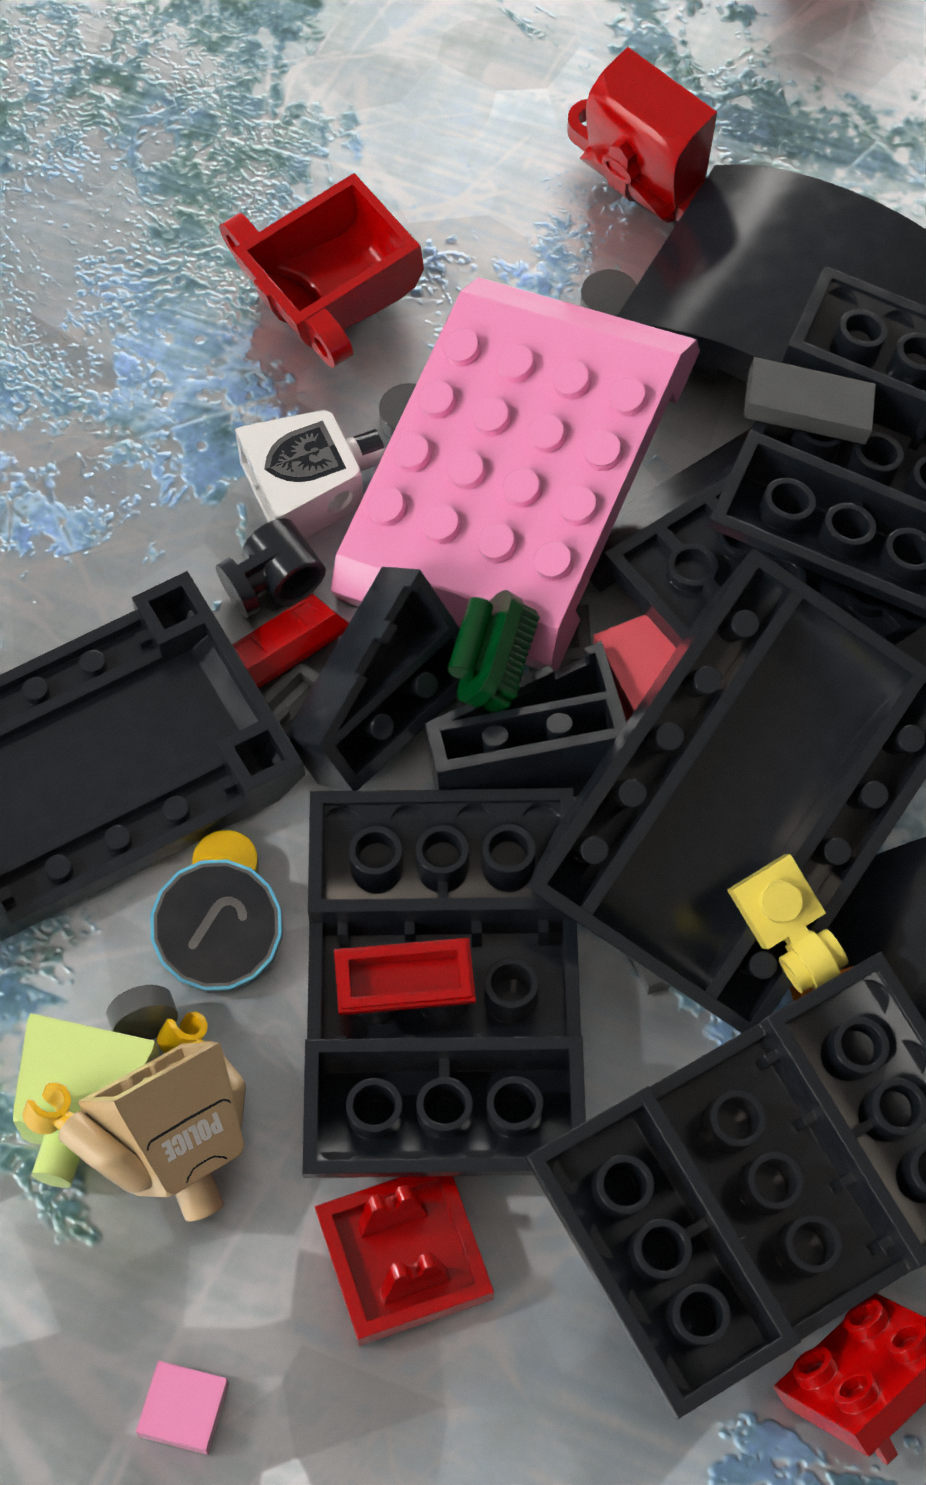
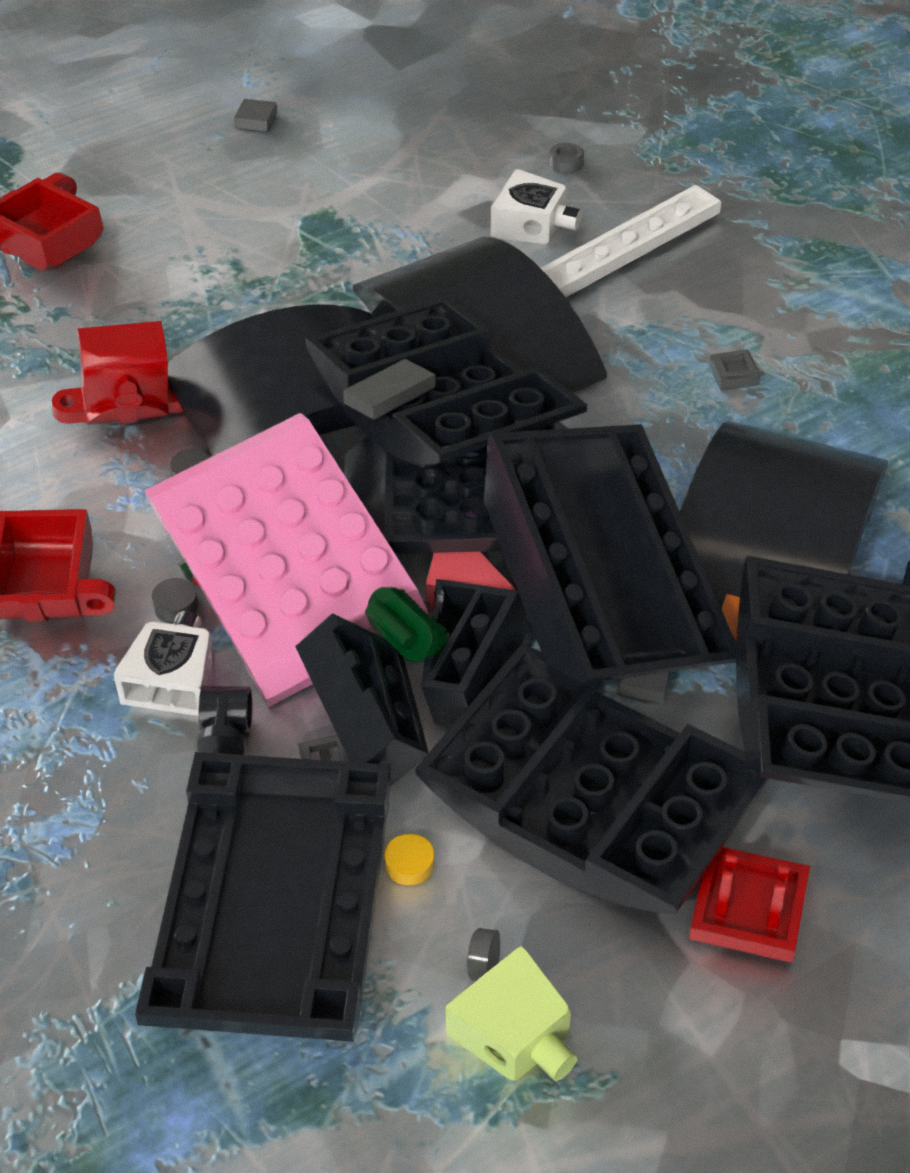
camera: 55 degrees left, 15 degrees down
tan torso [23,1012,246,1222] -> none
bright pink tile [136,1361,229,1455] -> none
black tile [150,859,283,993] -> none
red tile [232,594,349,689] -> none
red tile [334,938,476,1015] -> none
light yellow plate [727,854,848,993] -> none

